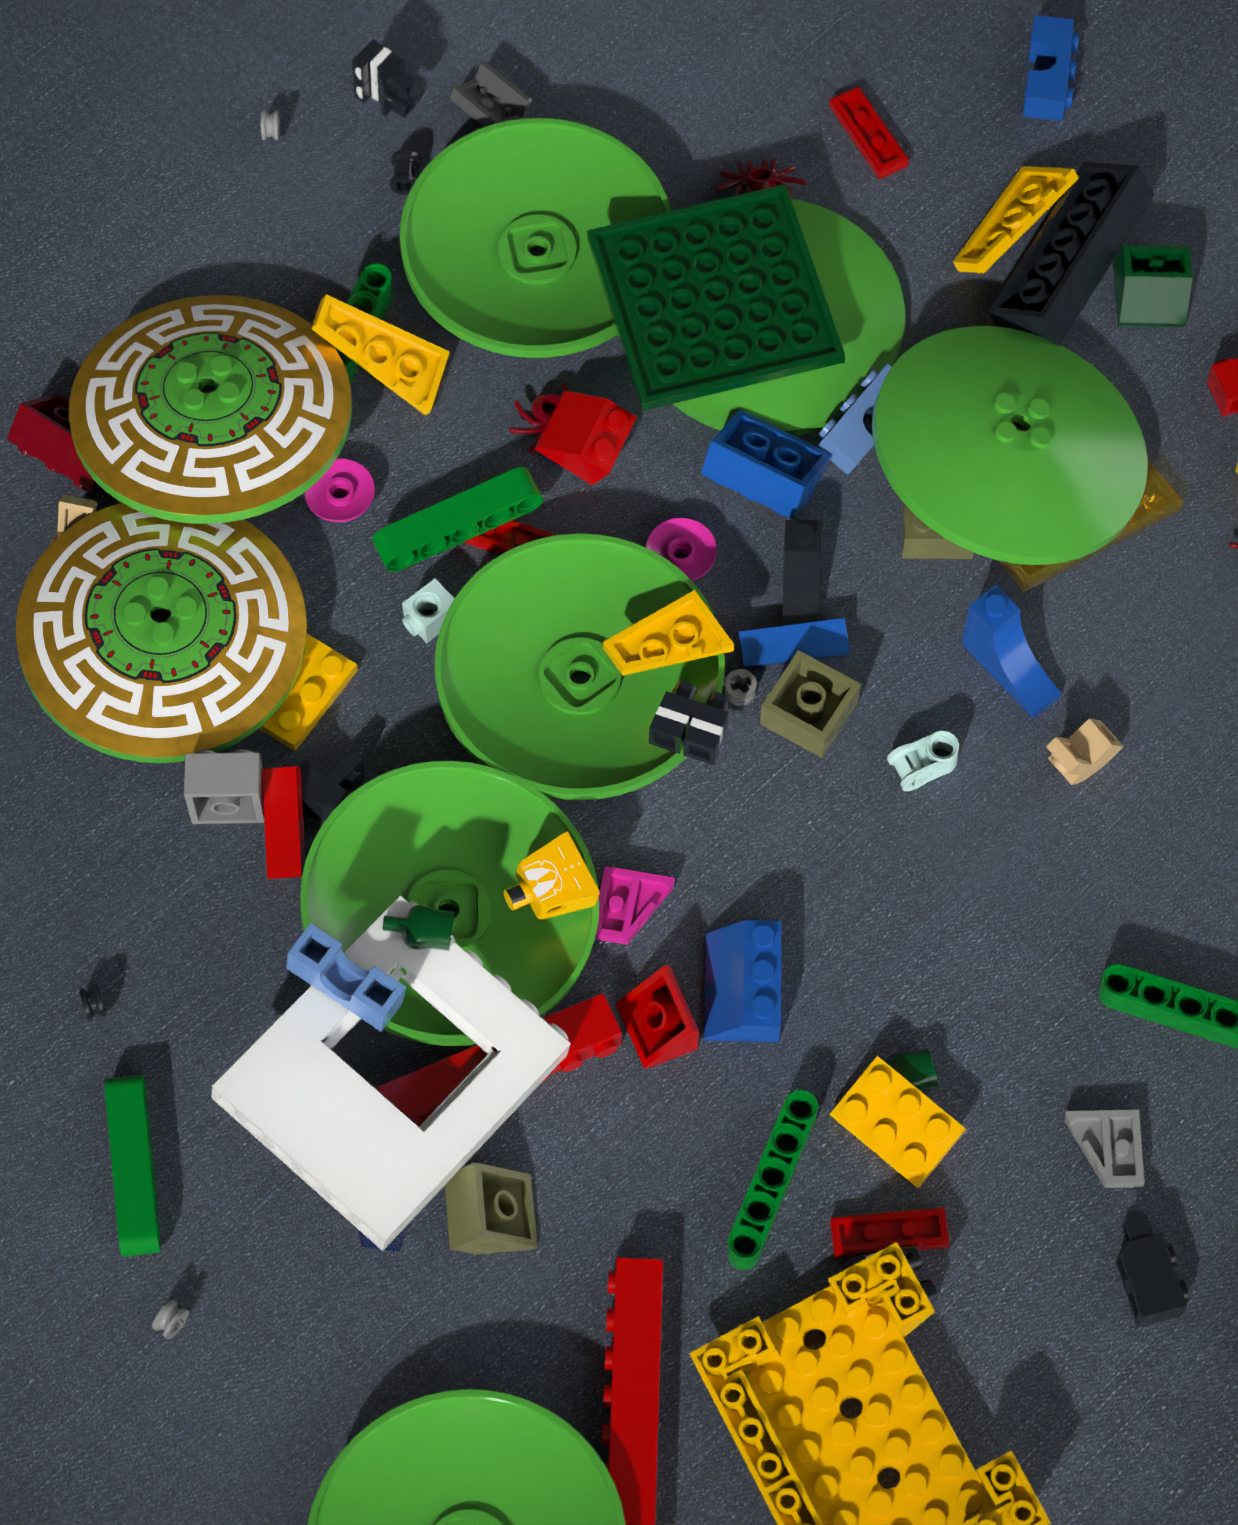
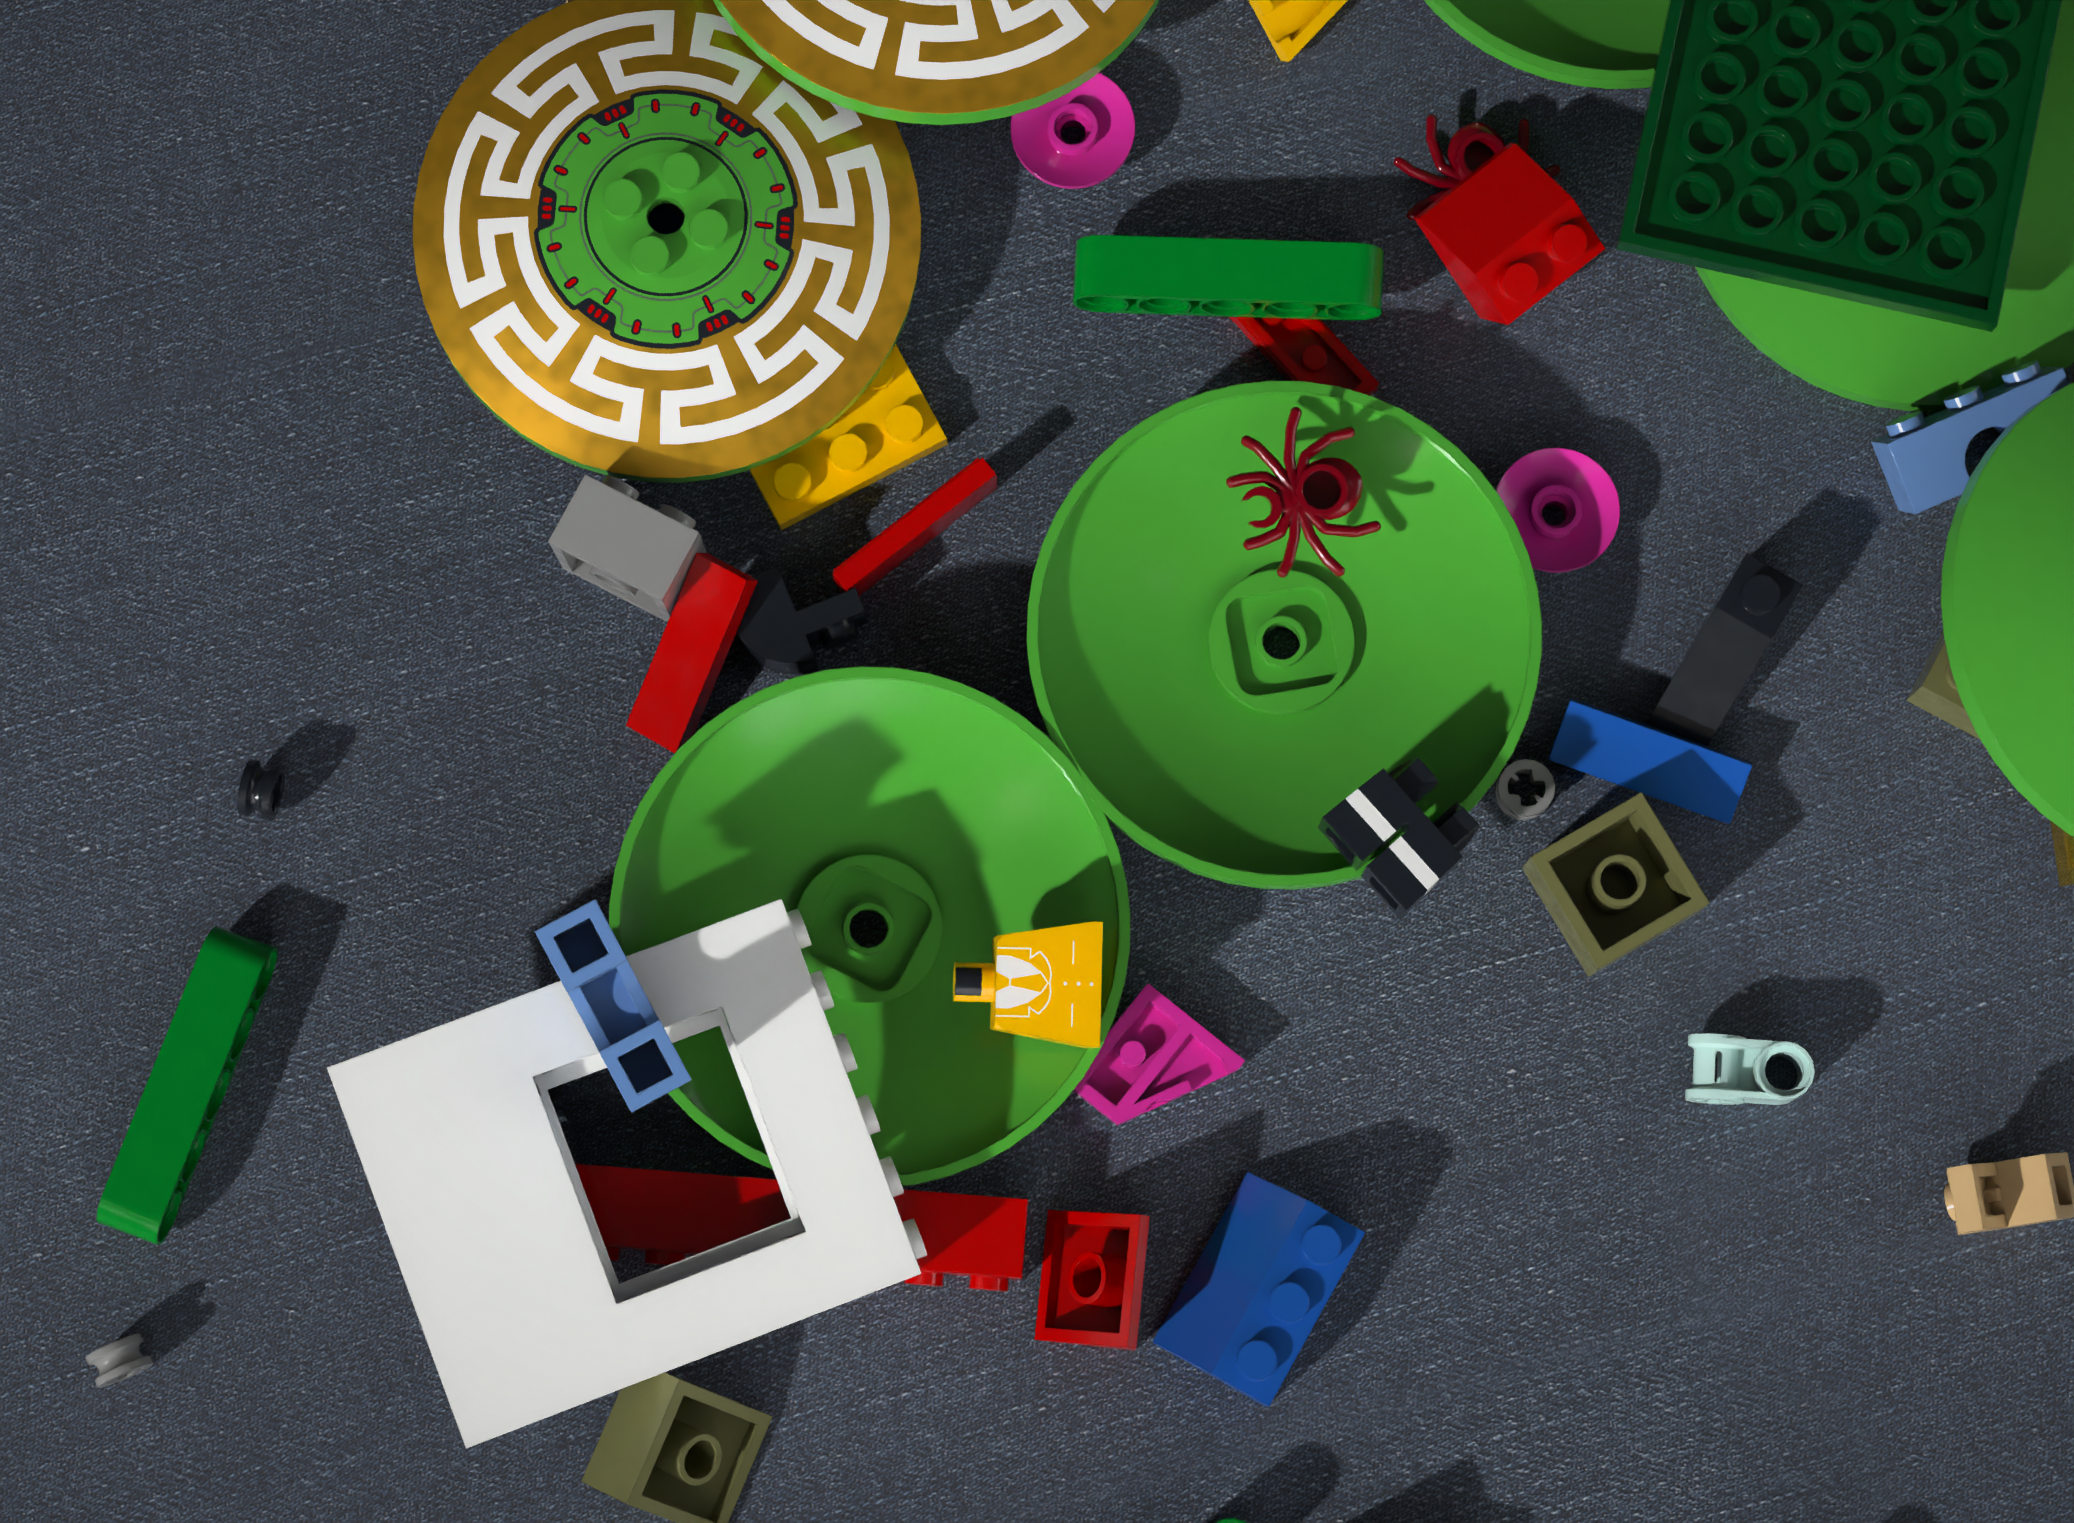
camera: 30 degrees right, 15 degrees up
dark green piece [382,905,455,951] -> none
light aqua brick [402,579,454,643] -> none
yellow wing [603,590,734,676] -> none
blue slope [701,410,832,520] -> none
blue arch [962,585,1061,719] -> none
none -> red tile [833,457,997,596]
none -> dark red animal [1226,407,1381,577]

